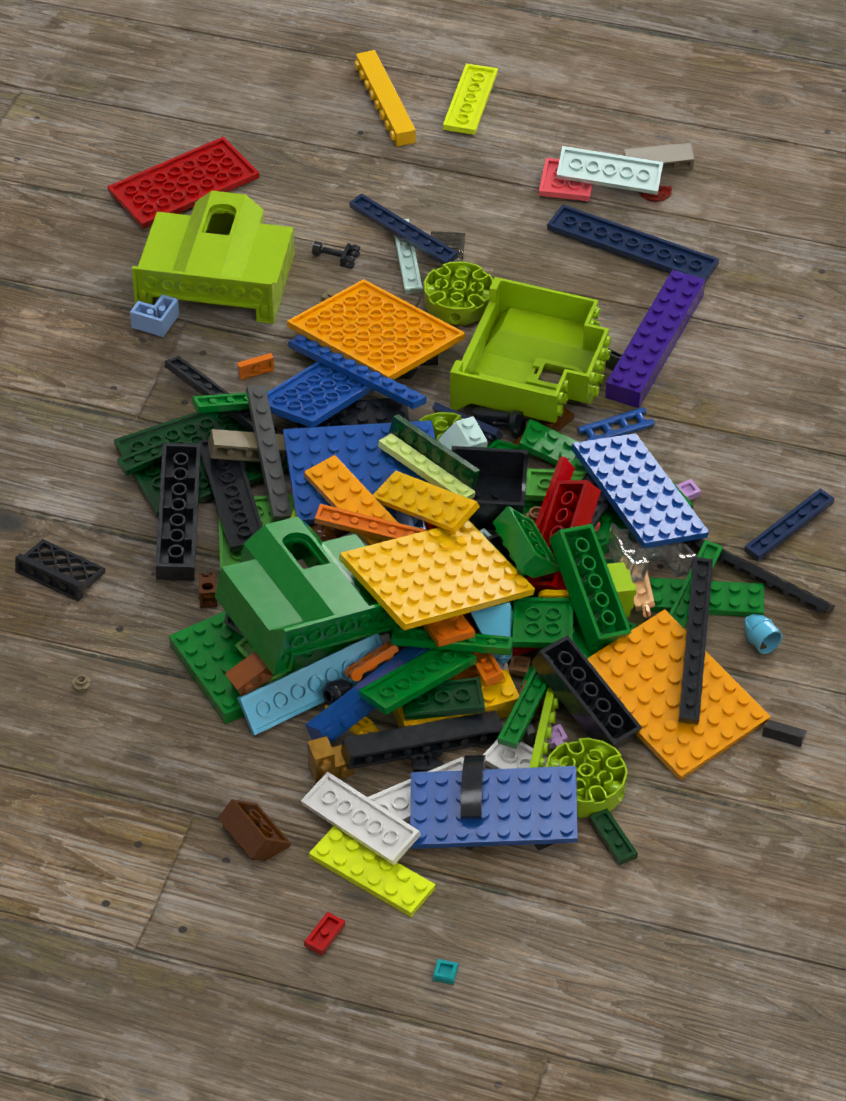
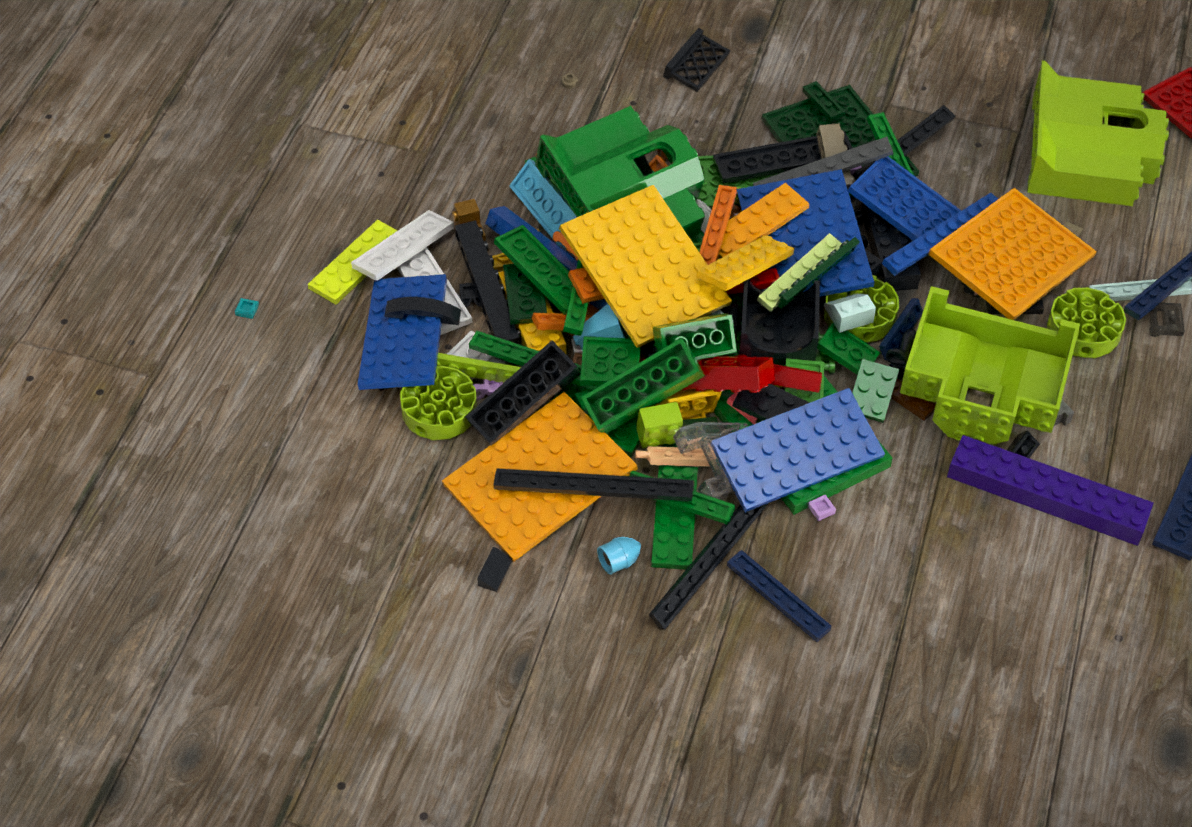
camera: 90 degrees right, 5 degrees up
light blue brick [130,294,179,337] -> none
black brick [156,443,201,581] -> none
reddish brown slope [218,799,291,861] -> none
orange plate [237,353,274,380] -> none
red plate [304,912,345,956] -> none
black bar [312,241,360,269] -> none
black head [323,678,353,705] -> none
blue bar [577,407,655,441] -> none
dark green plate [589,808,638,865] -> none

